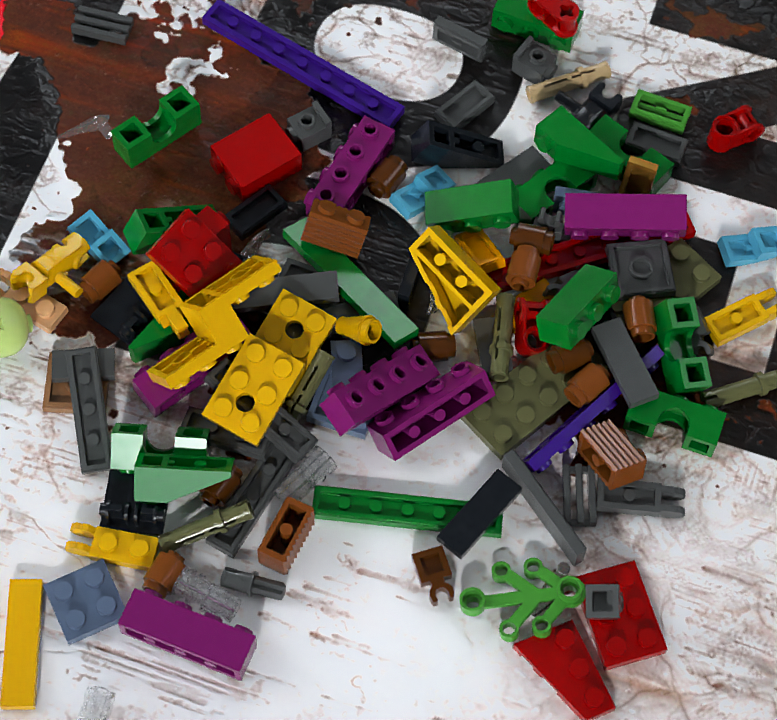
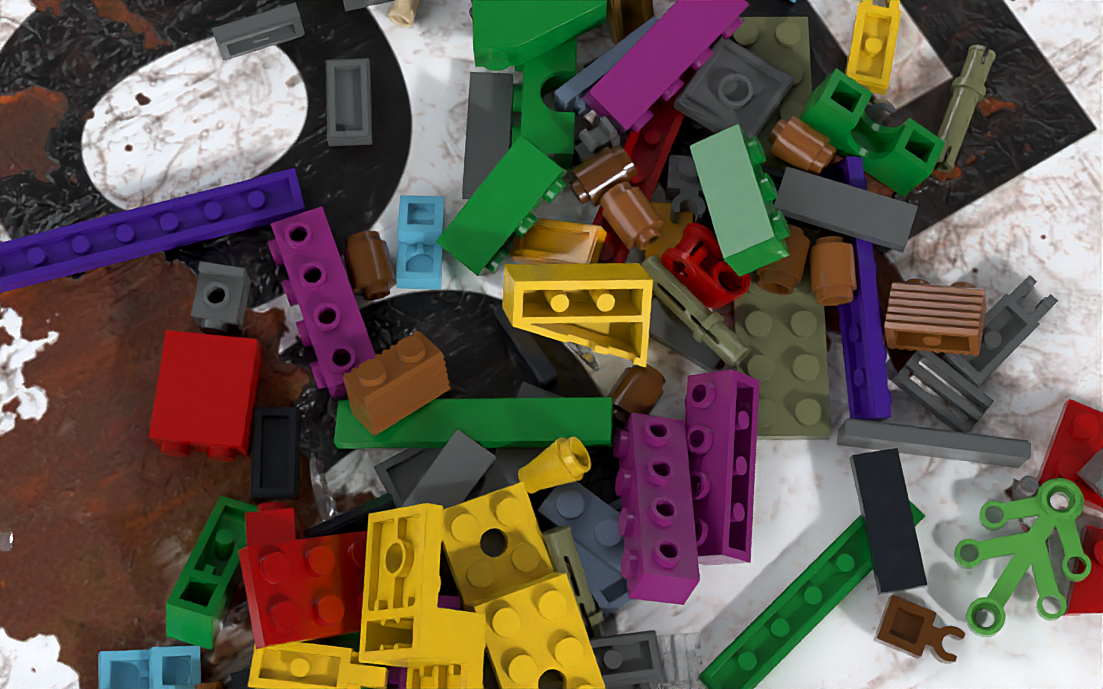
camera: 50 degrees left, 10 degrees up
green arch [111,85,202,169] -> none
black slope [411,120,504,168] -> none
green arch [622,388,727,457] -> none

